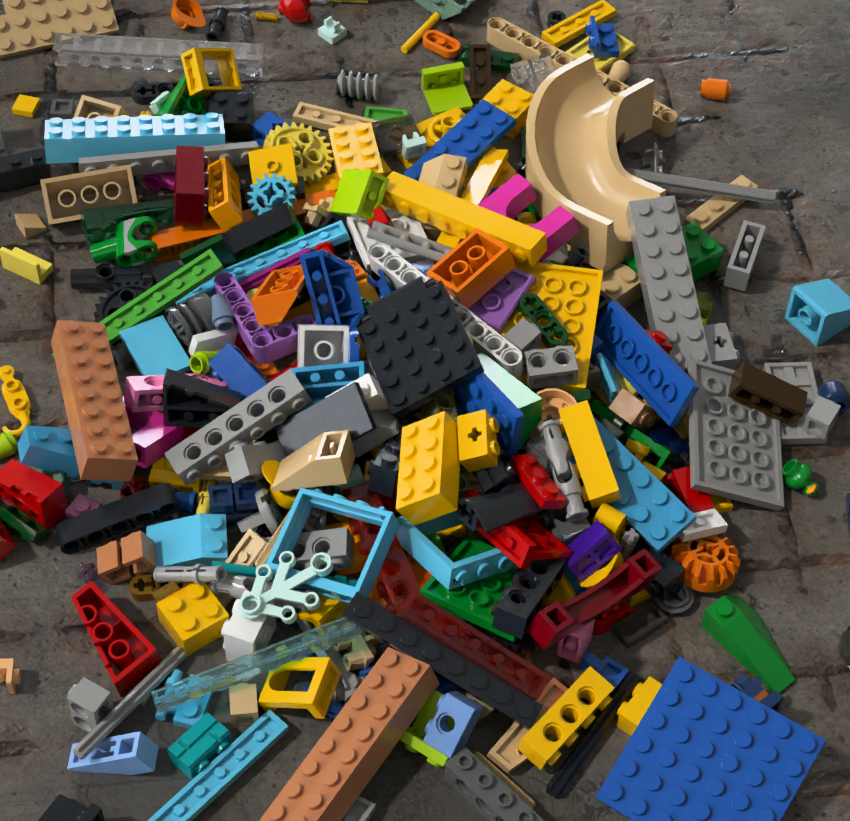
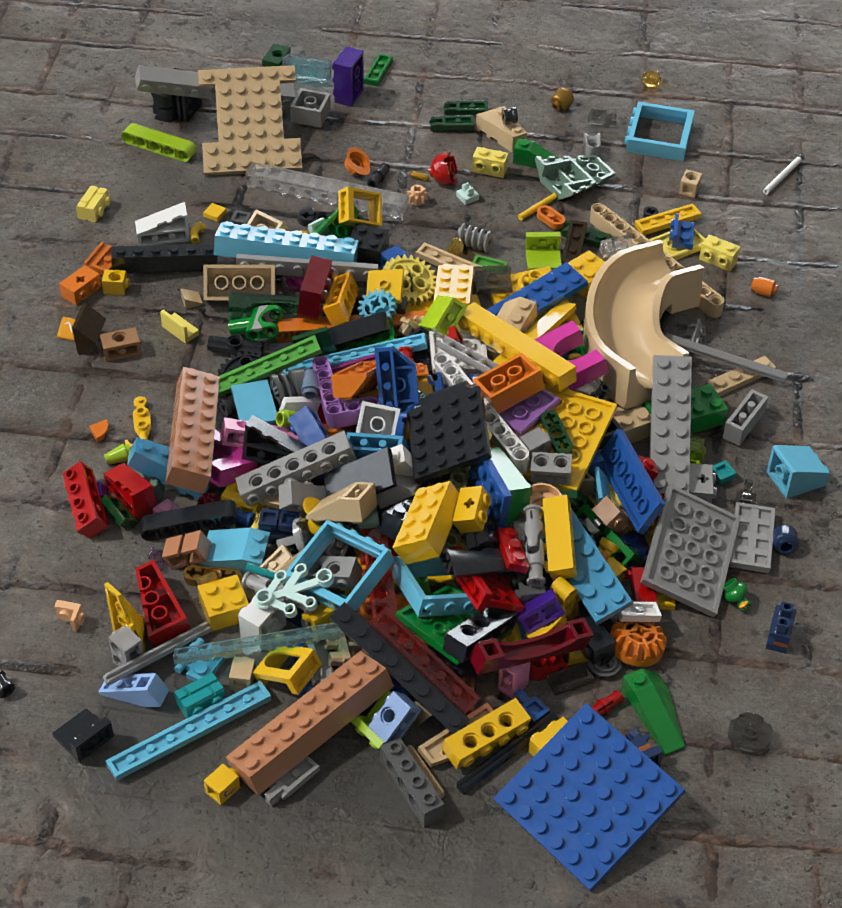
camera: 15 degrees right, 5 degrees down
light grey pin [153,564,226,585] -> none
light aqua tile [402,132,427,160] -> none
tan cone [609,60,631,83] -> none
light grey axle [619,528,639,562] -> none
dark brown brick [728,362,808,426] -> none
light grey brick [802,396,841,440] -> none
none -> yellow wedge [104,582,147,653]
none -> yellow arm [189,222,206,244]
none -> light nougat gear [407,185,428,206]
none -> clear yellow plate [447,236,464,256]
none -> red pin [591,690,624,716]
none -> light yellow brick [699,235,740,272]
none -> teal plate [712,460,737,485]

